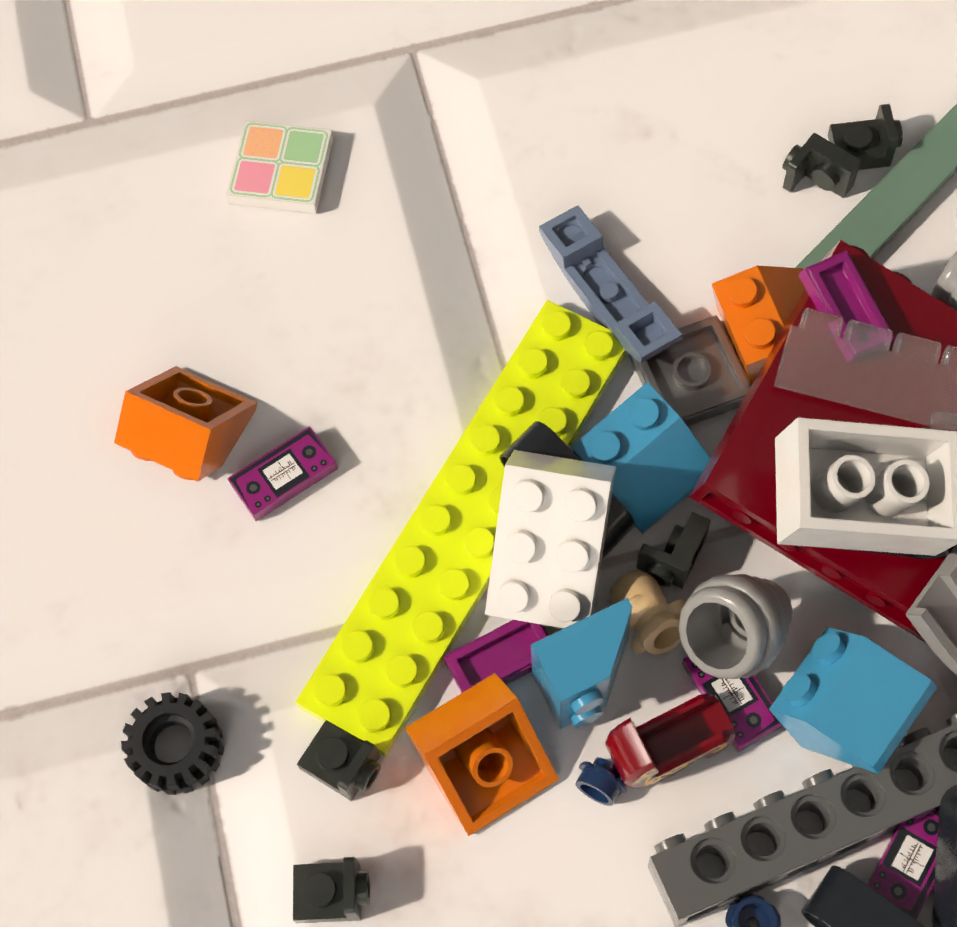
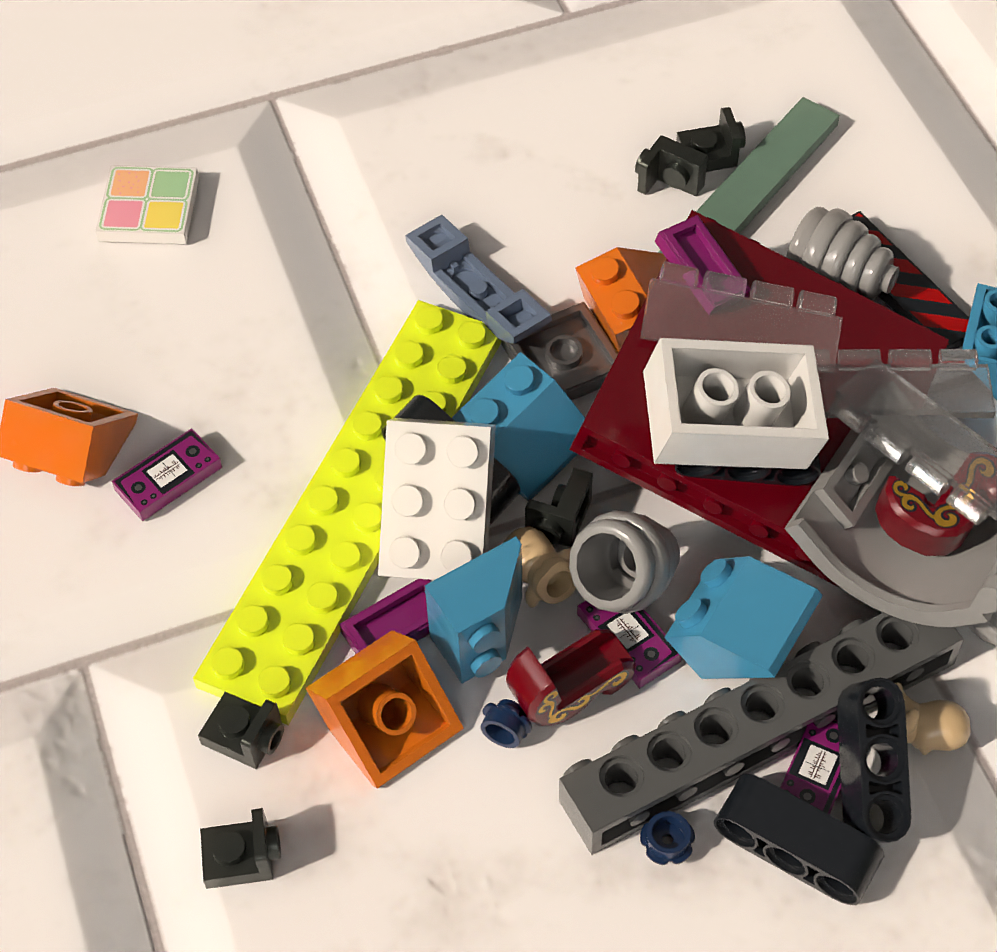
camera: 10 degrees left, 10 degrees down
black tyre [121,692,224,795] -> none

